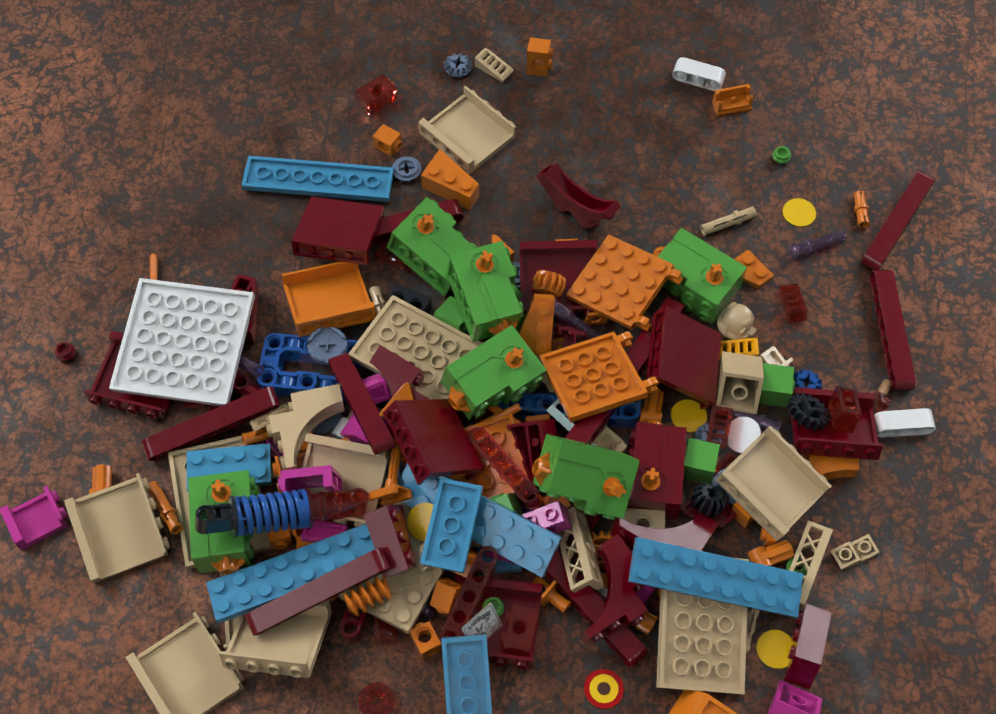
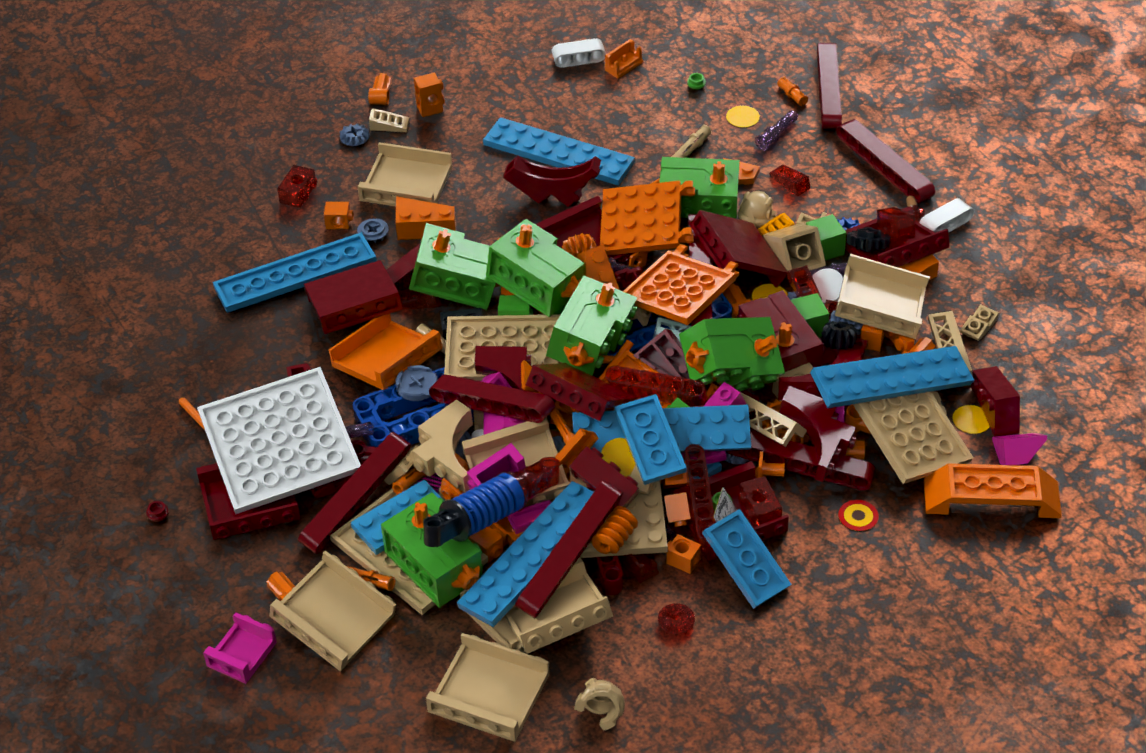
camera: 30 degrees left, 15 degrees down
none -> orange piece [368,73,391,105]
none -> dark azure plate [483,117,635,186]

